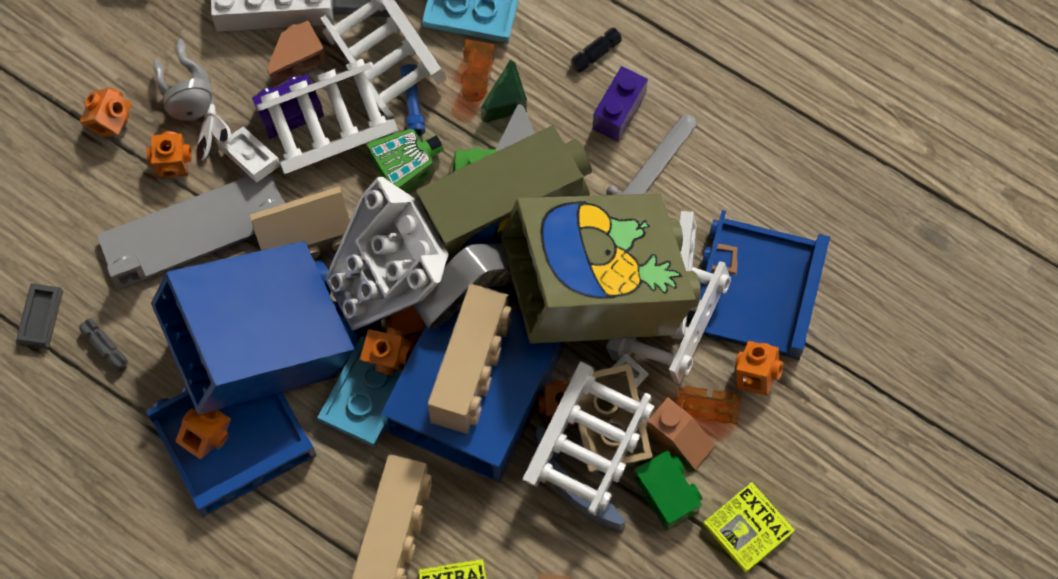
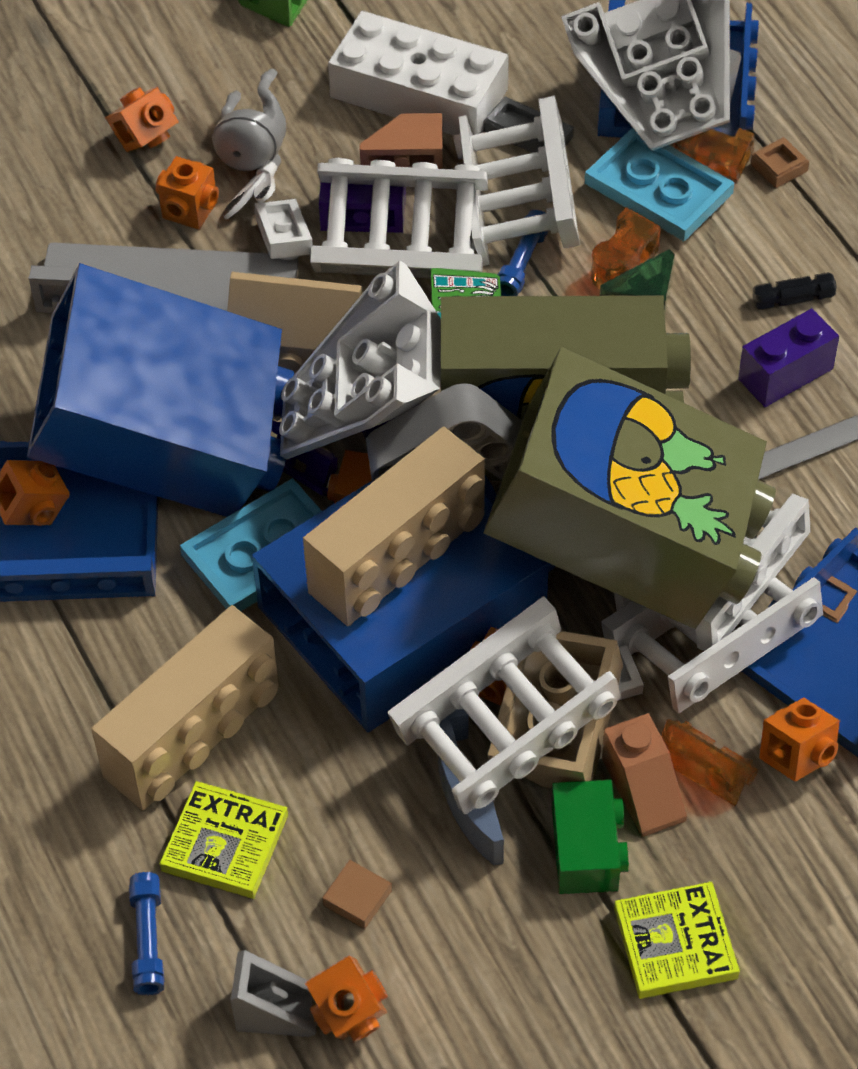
camera: 30 degrees right, 15 degrees down
orange brick [360,328,414,376] -> none

